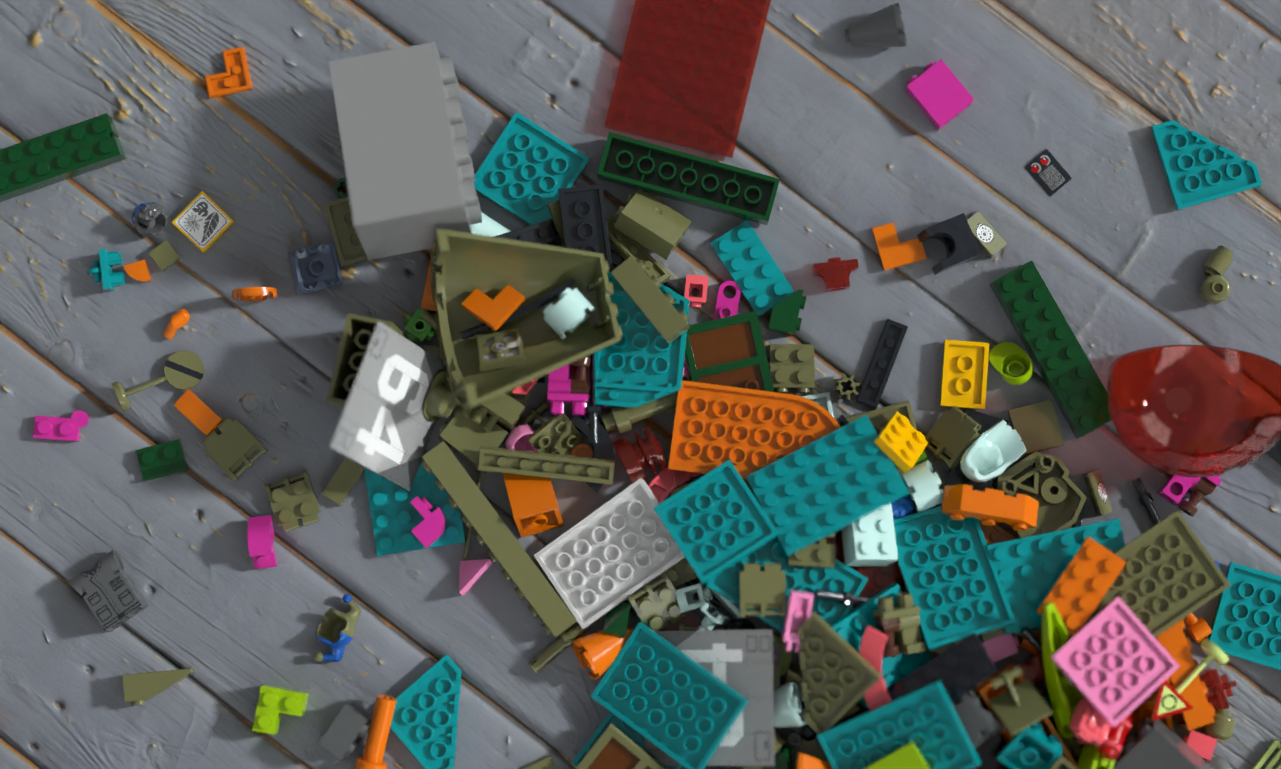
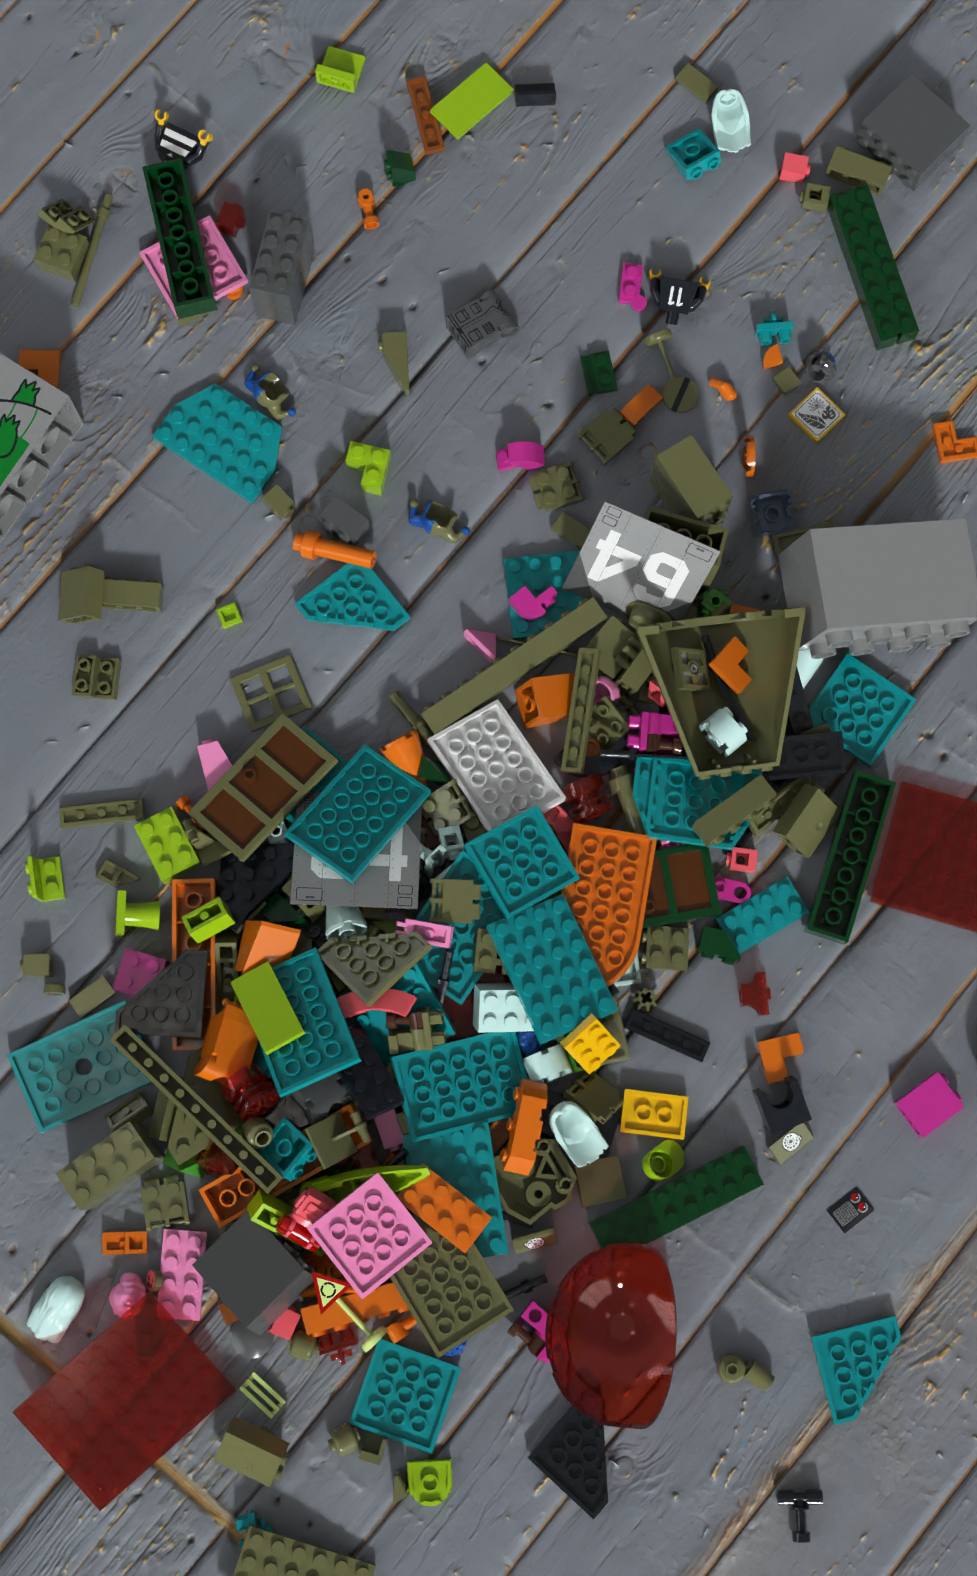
camera: 90 degrees right, 5 degrees down
none -> black torso [649,269,711,325]
none -> olive brick [650,434,733,526]

